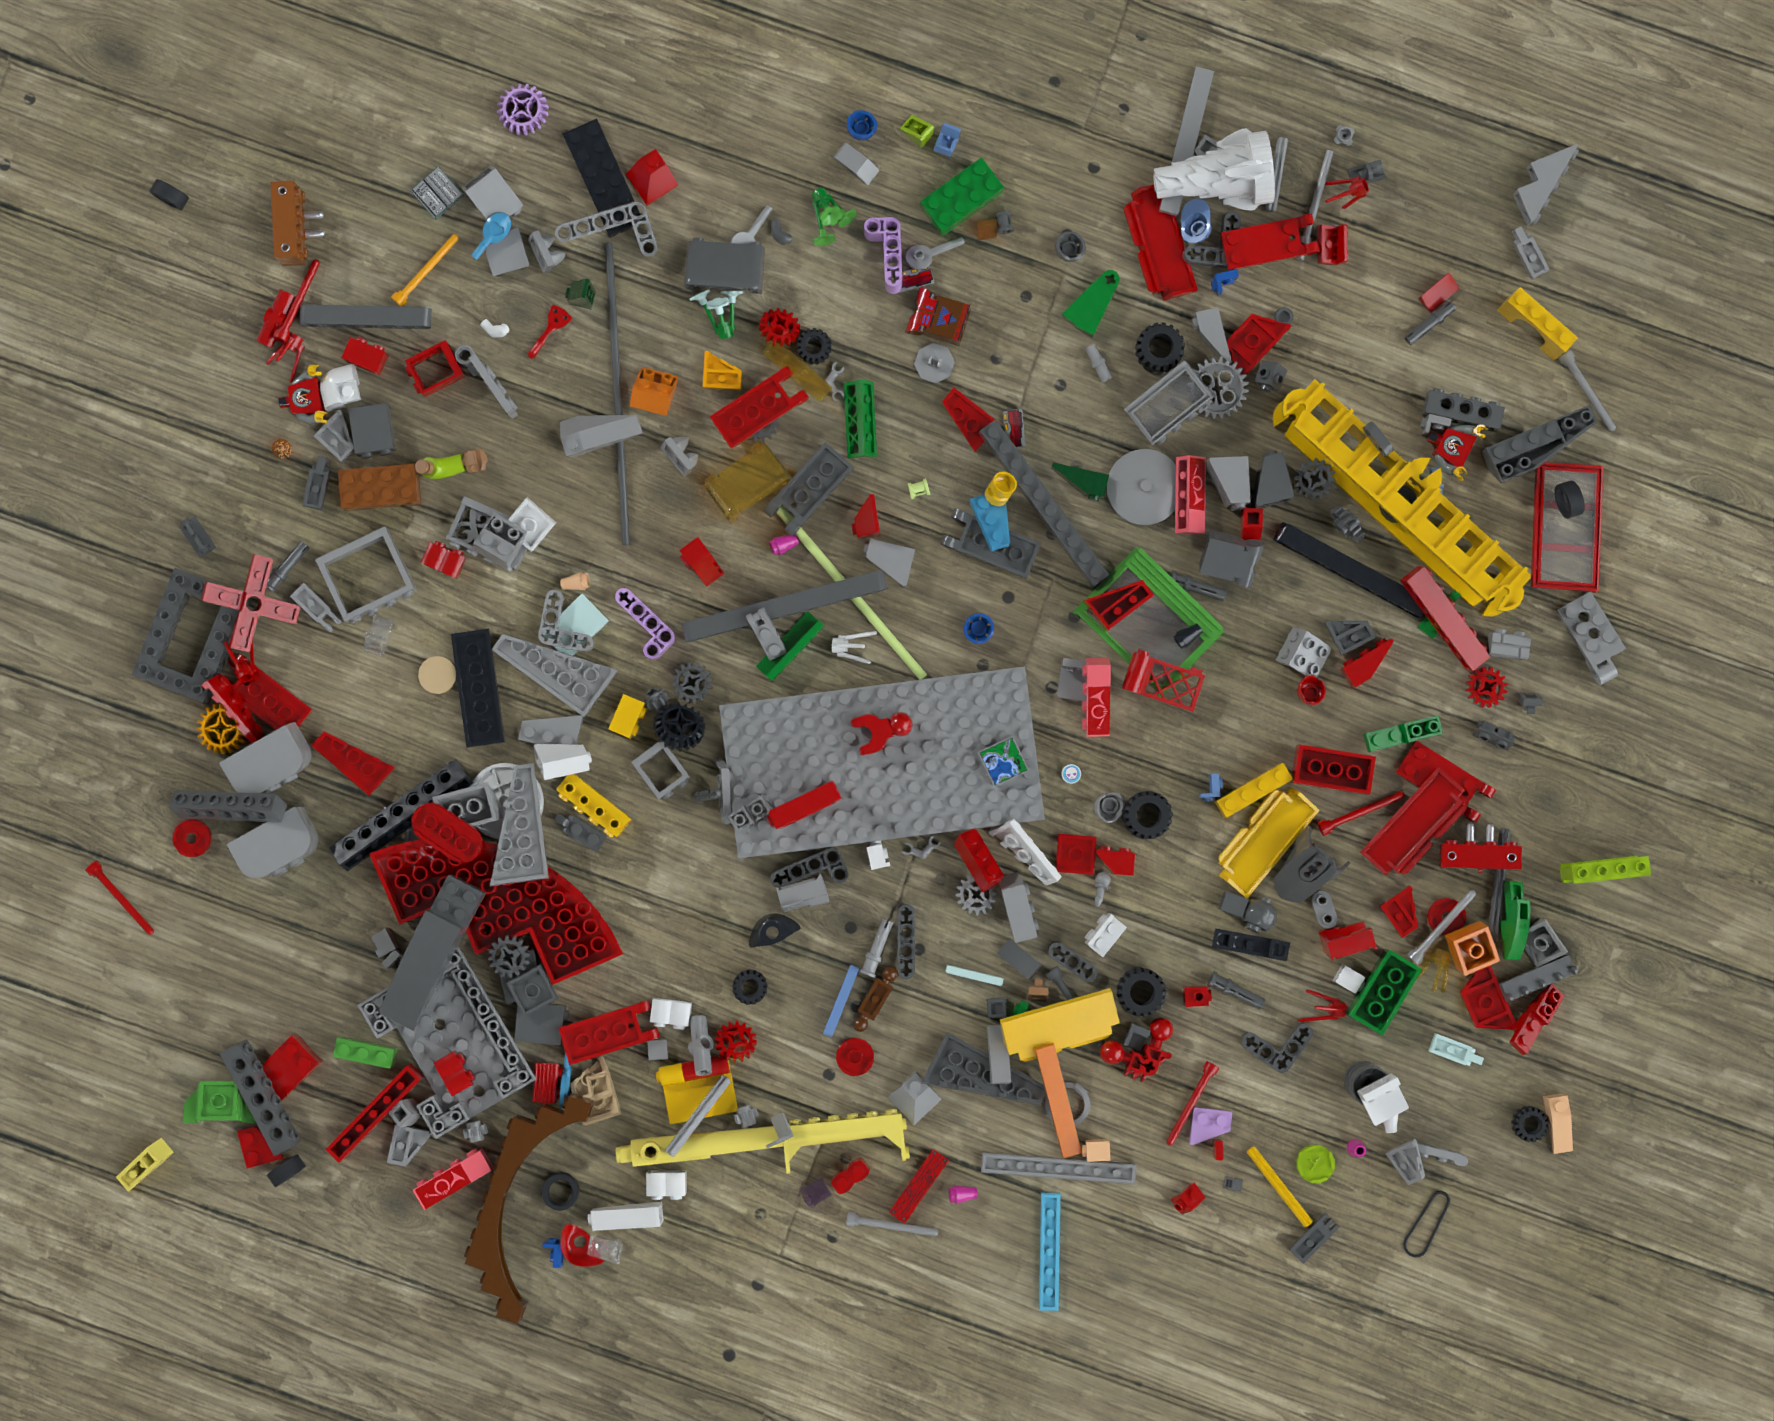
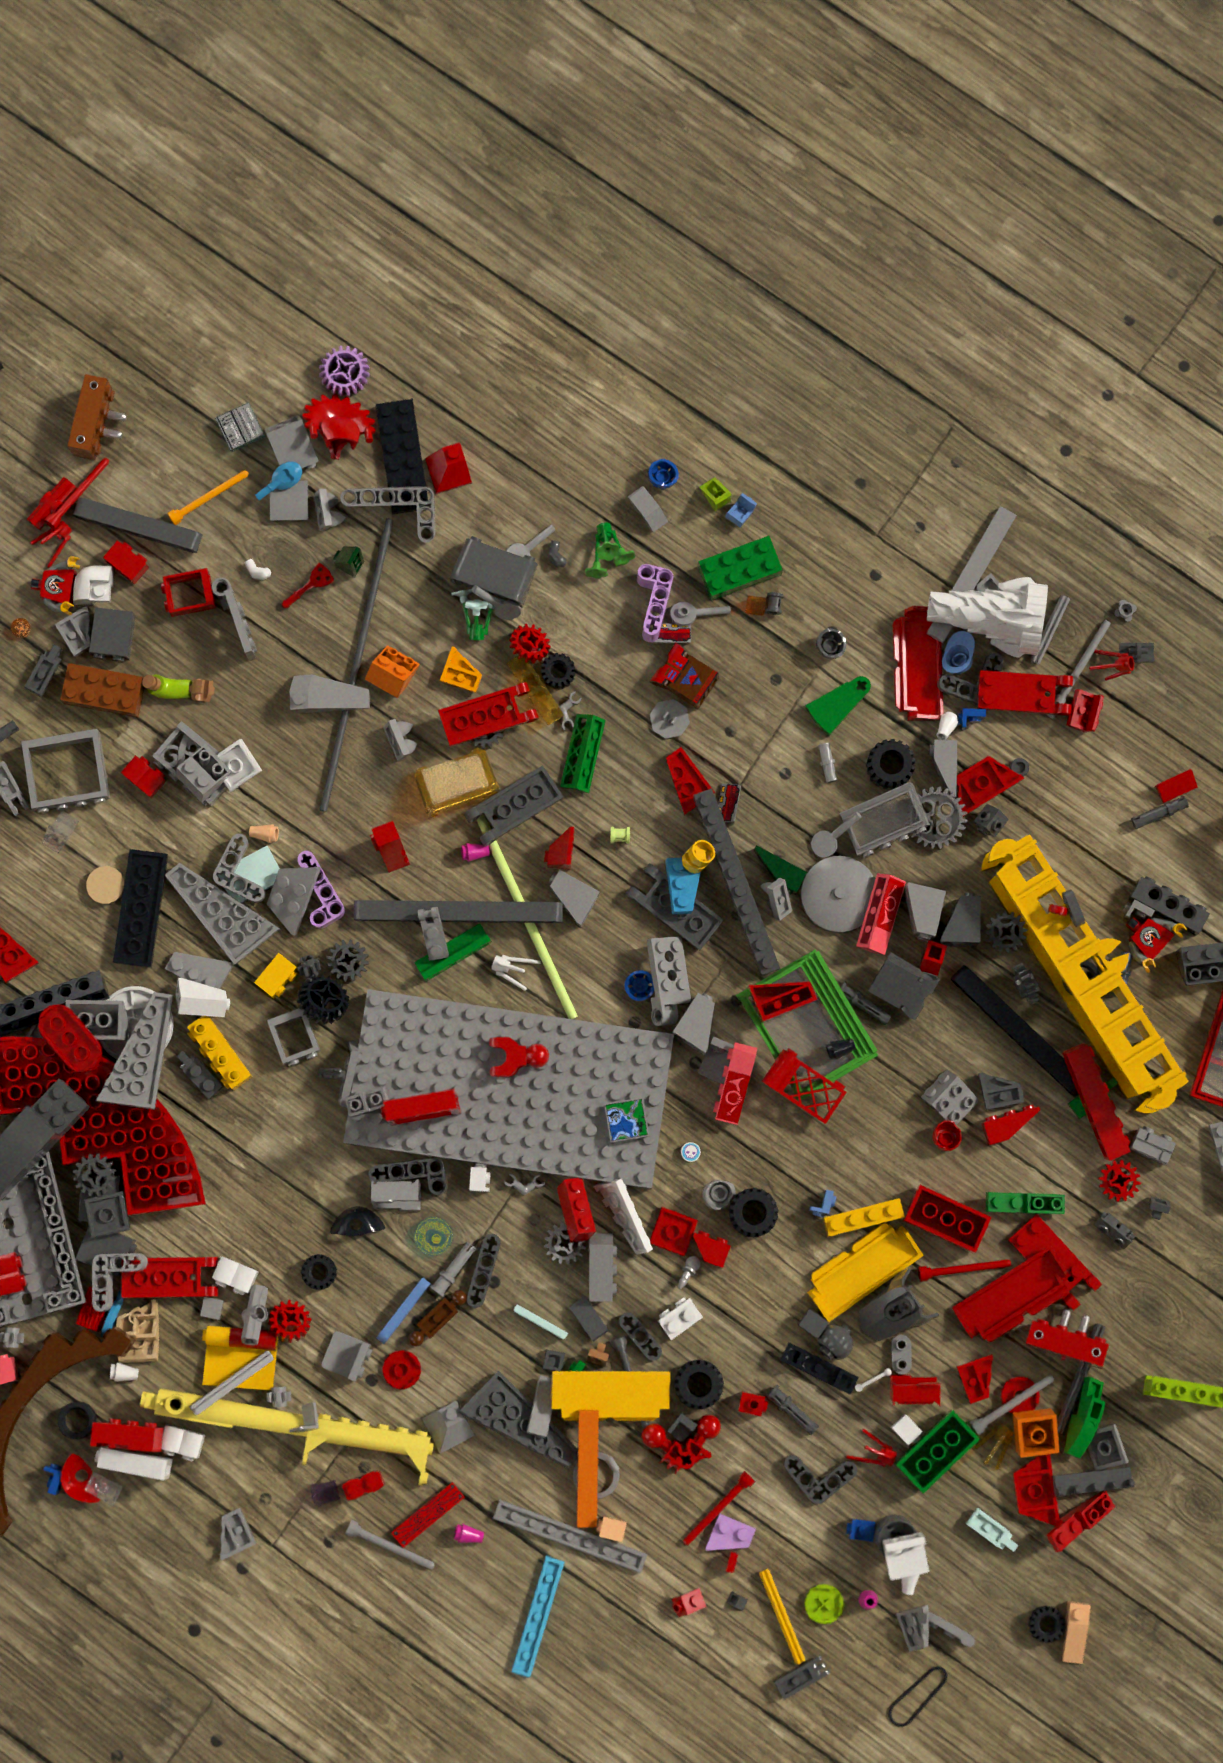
camera: 15 degrees right, 5 degrees down
none -> red wedge [90,1418,163,1452]
none -> light grey beam [92,1253,148,1312]
none -> white cone [109,1362,139,1382]
none -> light grey wing [220,1507,257,1561]
none -> light grey wing [267,867,321,936]
none -> red piece [302,394,376,460]
none -> light grey bracket [322,1331,373,1382]
none -> clear light blue tile [414,1217,453,1256]
none -> light grey piece [472,585,521,620]
none -> light grey hinge [647,937,692,1026]
none -> light grey slope [672,992,715,1056]
none -> light grey tile [760,878,792,921]
none -> light grey piece [811,812,862,857]
none -> blue bracket [846,1518,875,1542]
none -> white hinge [855,1368,892,1392]
none -> white cone [936,712,958,740]
none -> red tile [1048,904,1069,916]

